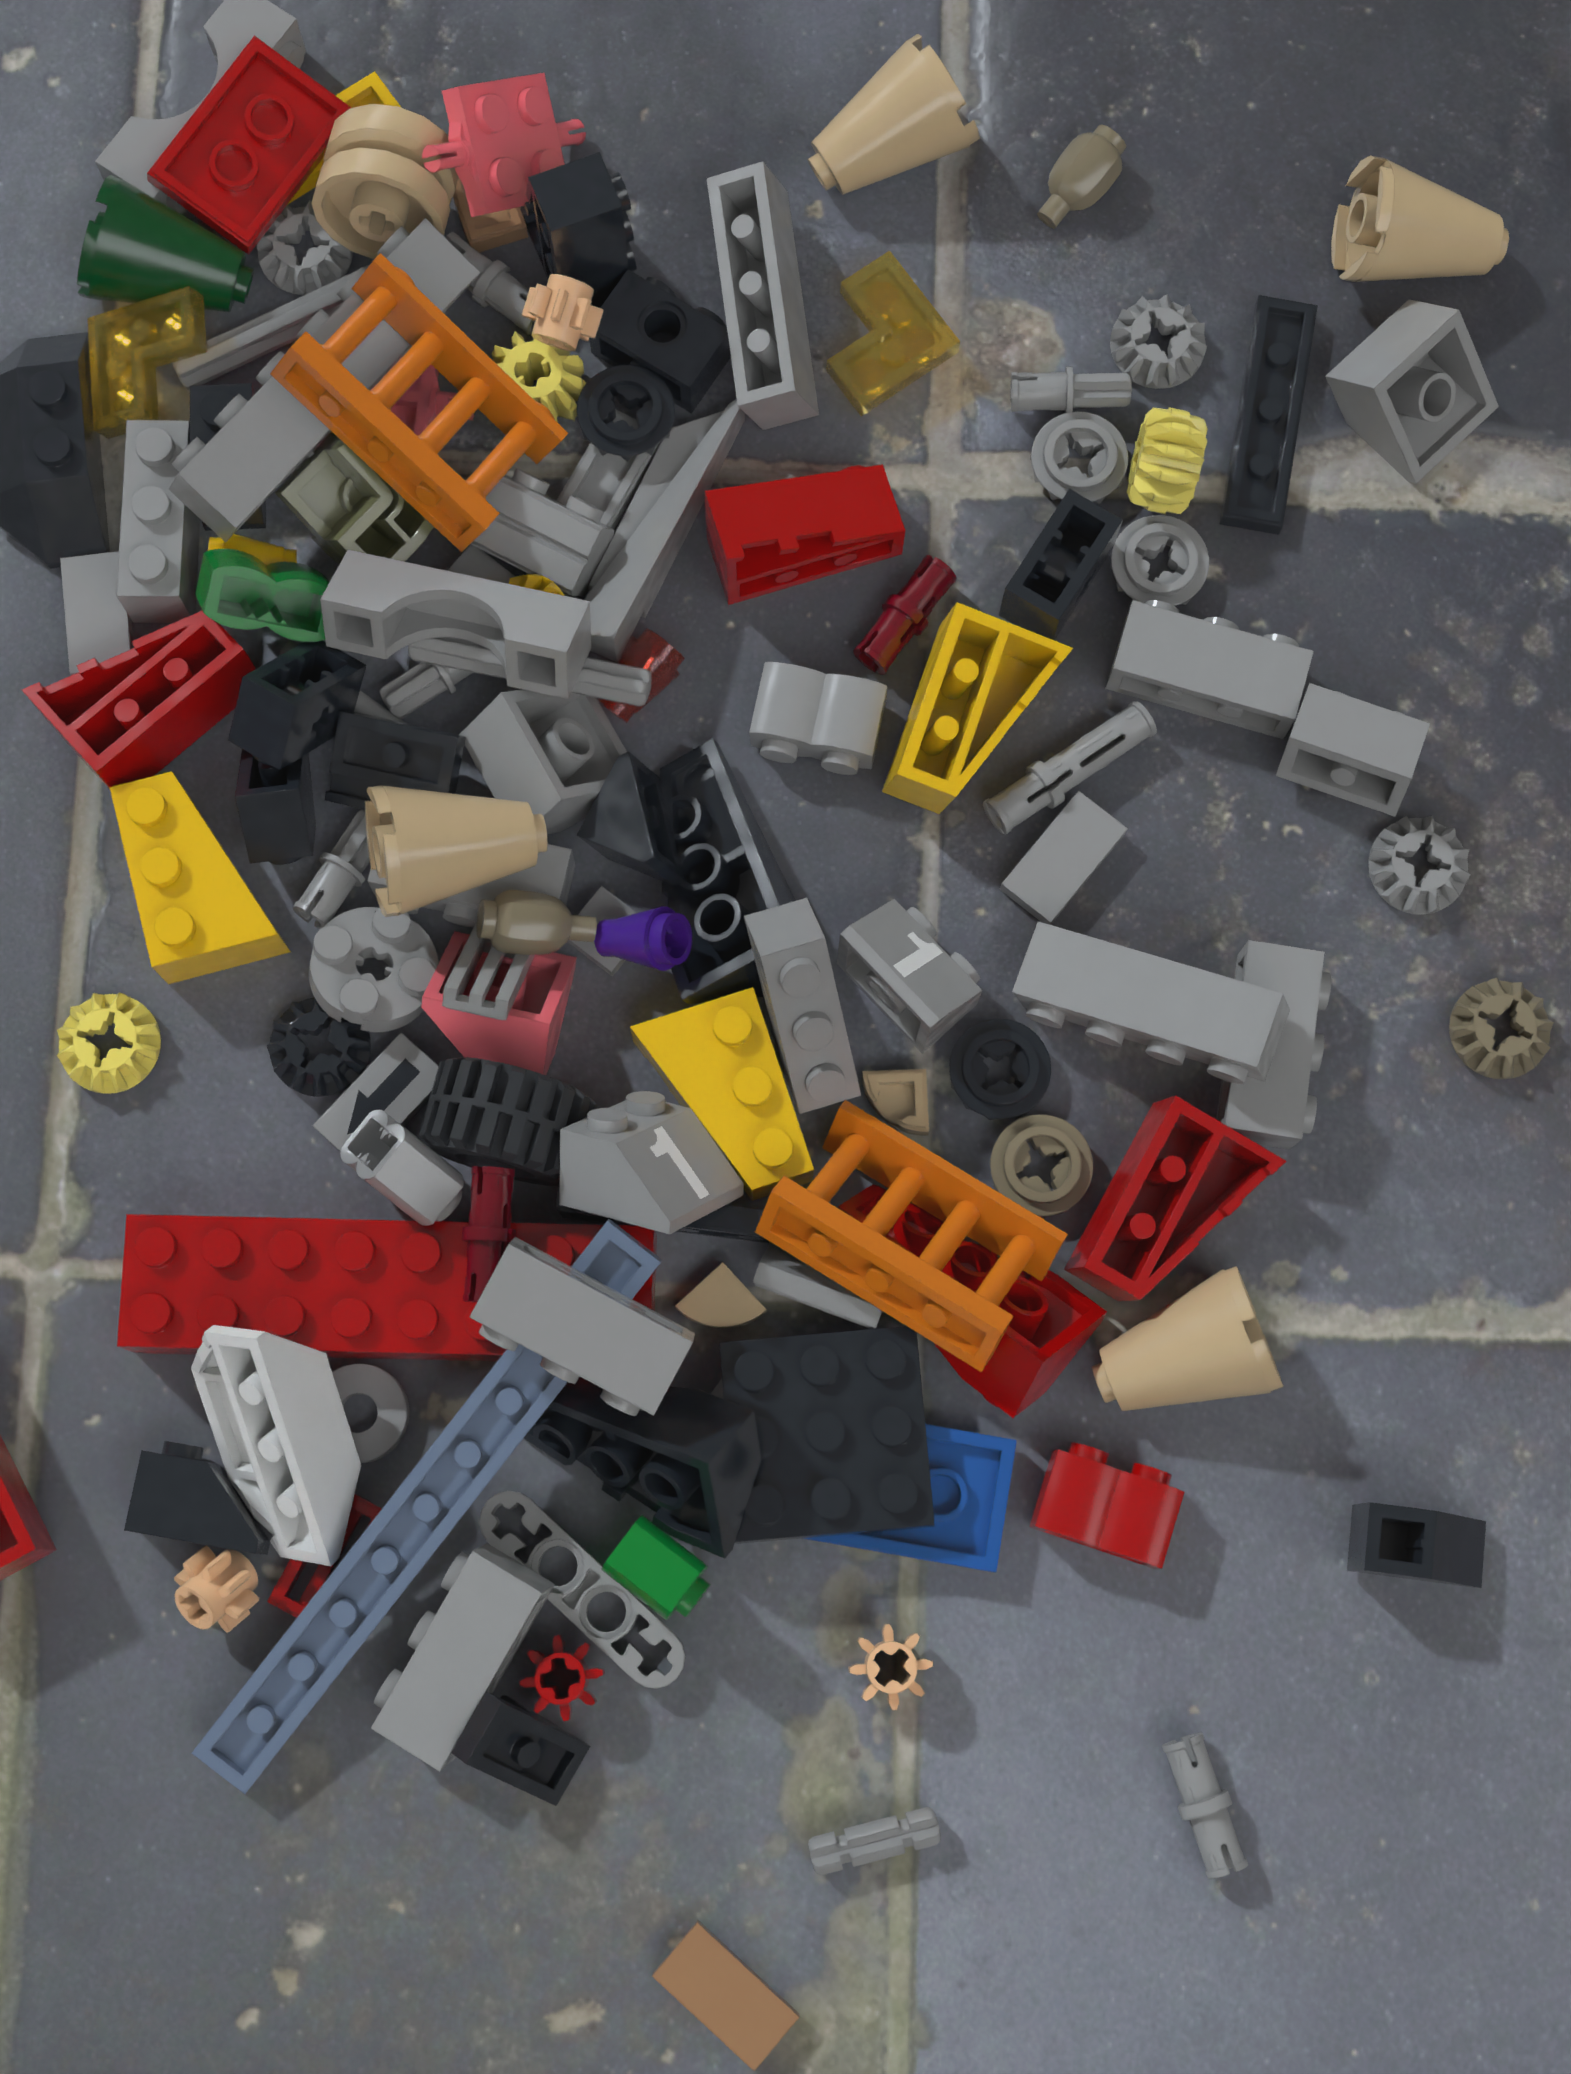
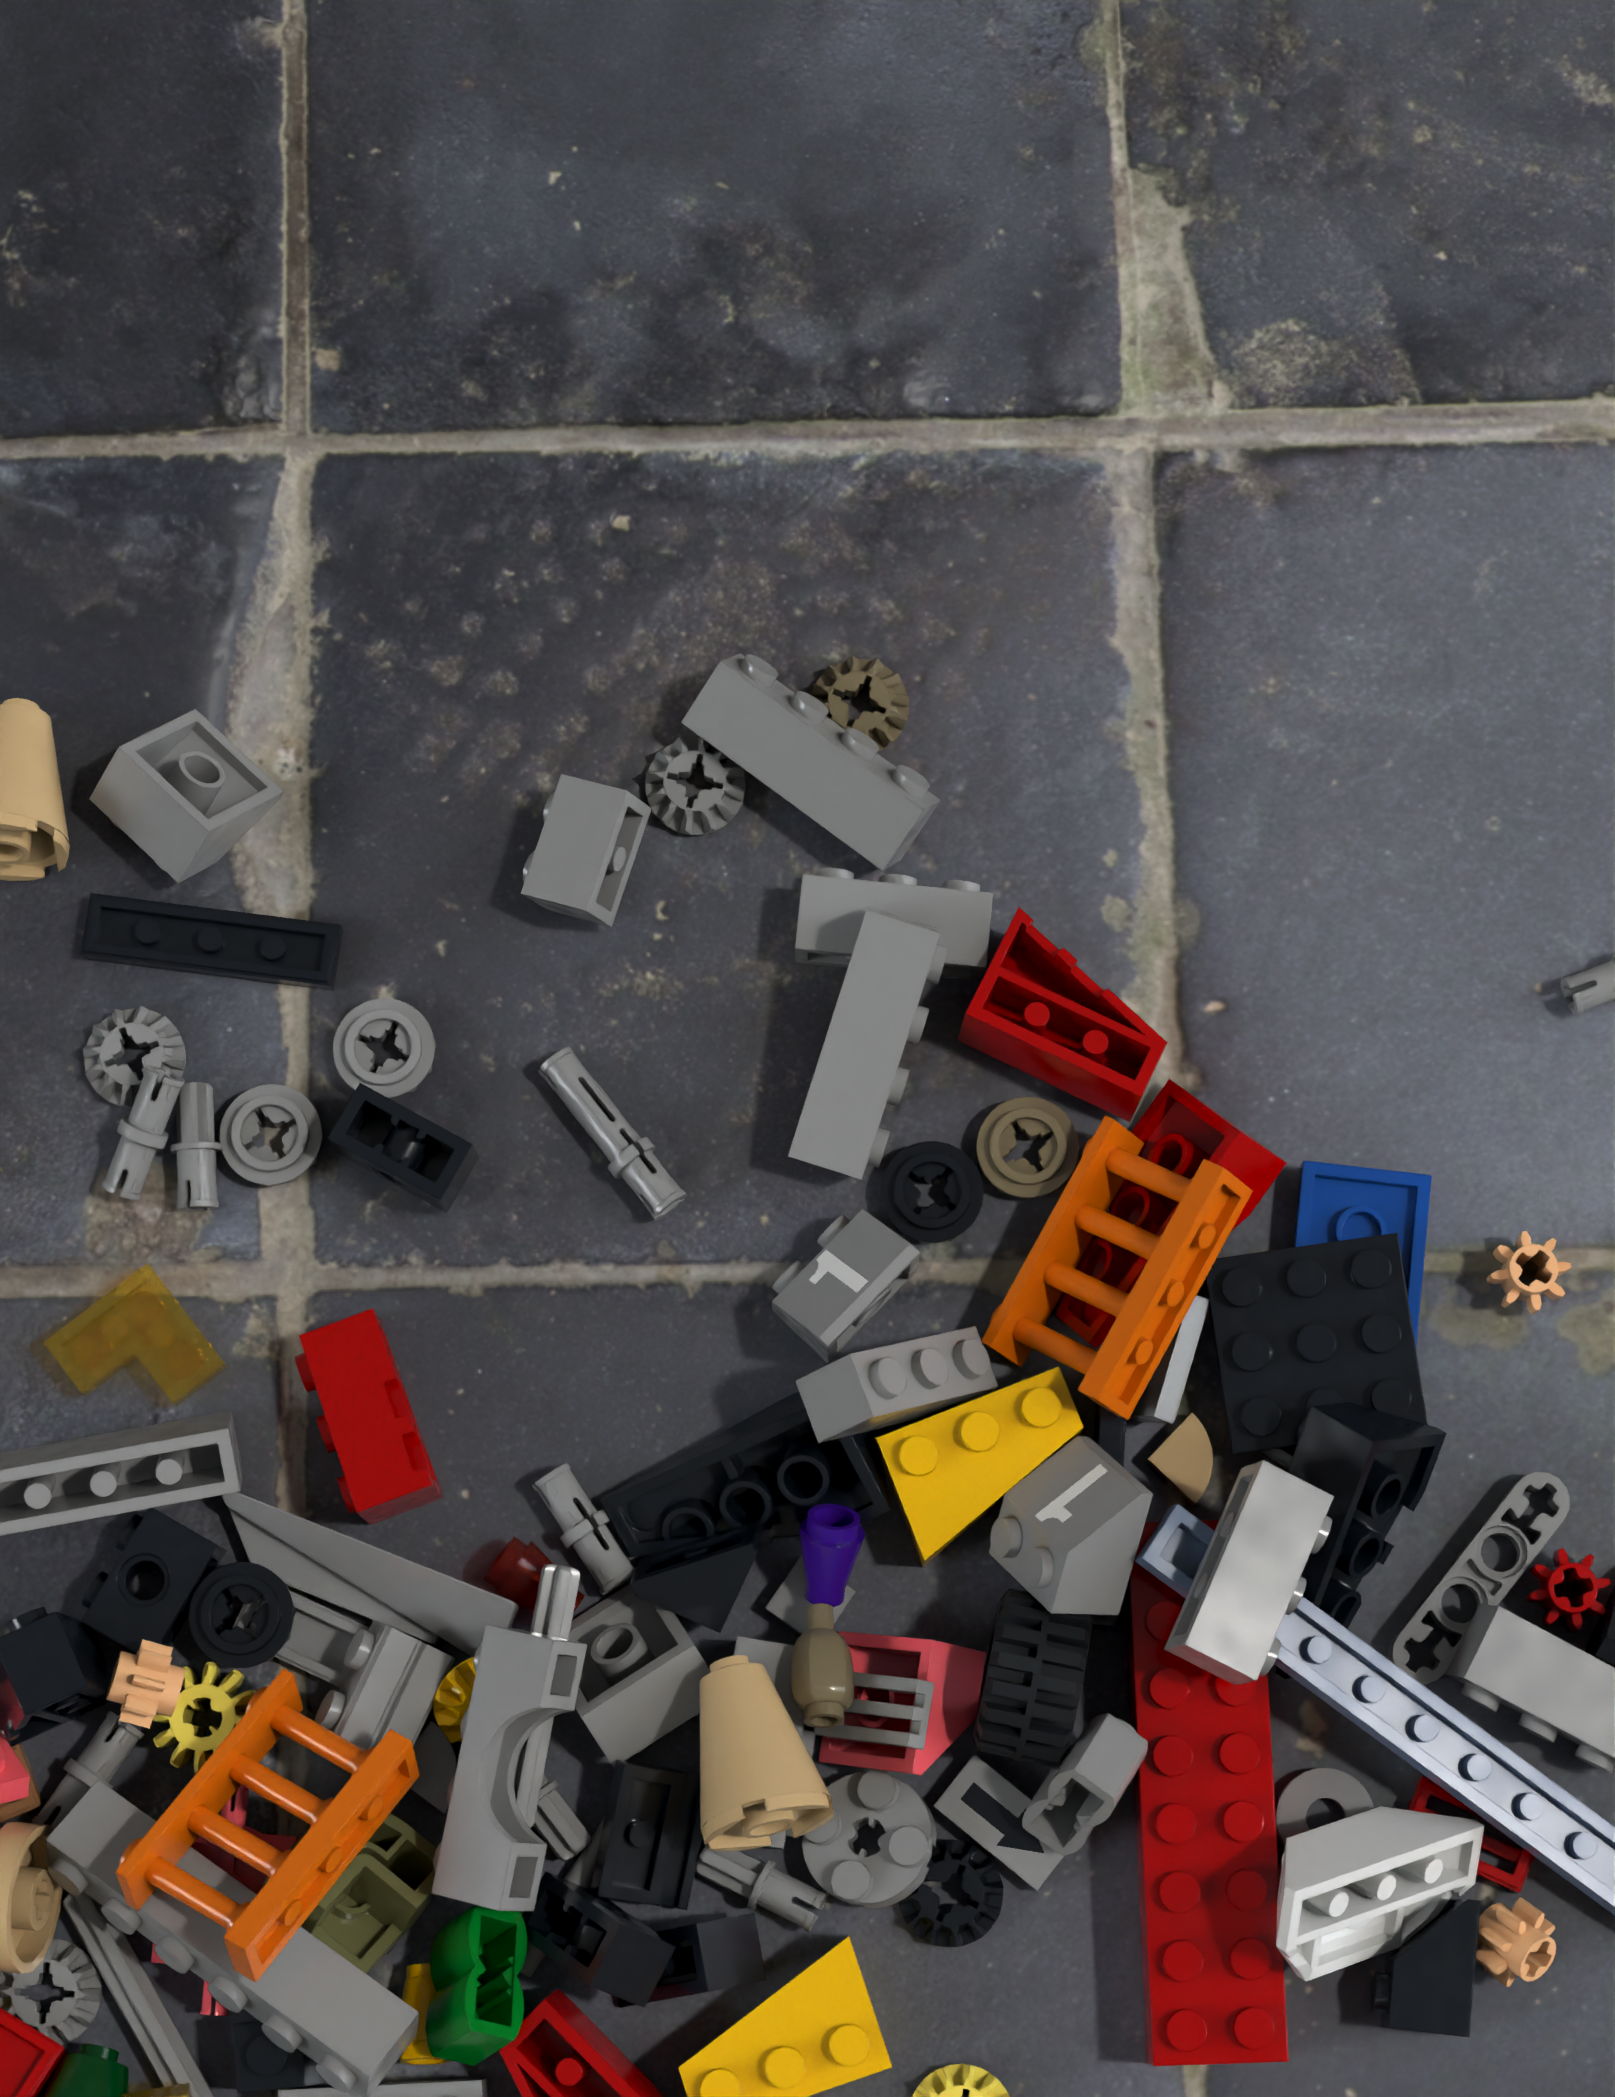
camera: 90 degrees left, 0 degrees up
dark red pin [462,1166,516,1303] -> none
green brick [601,1515,711,1620] -> none
light grey brick [749,662,887,775] -> none
dark red pin [853,555,957,675] -> none
tan tile [862,1069,929,1135] -> none
yellow wedge [882,602,1073,814] -> none
light grey tile [1000,791,1128,925] -> none
red brick [1029,1442,1185,1569] -> none
tan cone [1092,1266,1283,1411] -> none
light grey brick [1105,600,1314,739] -> none
light yellow gear [1127,407,1208,514] -> none
black slope [1347,1502,1486,1588] -> none
none -> light grey pin [101,1066,185,1200]
none -> light grey pin [532,1463,636,1596]
none -> light grey brick [681,653,941,871]

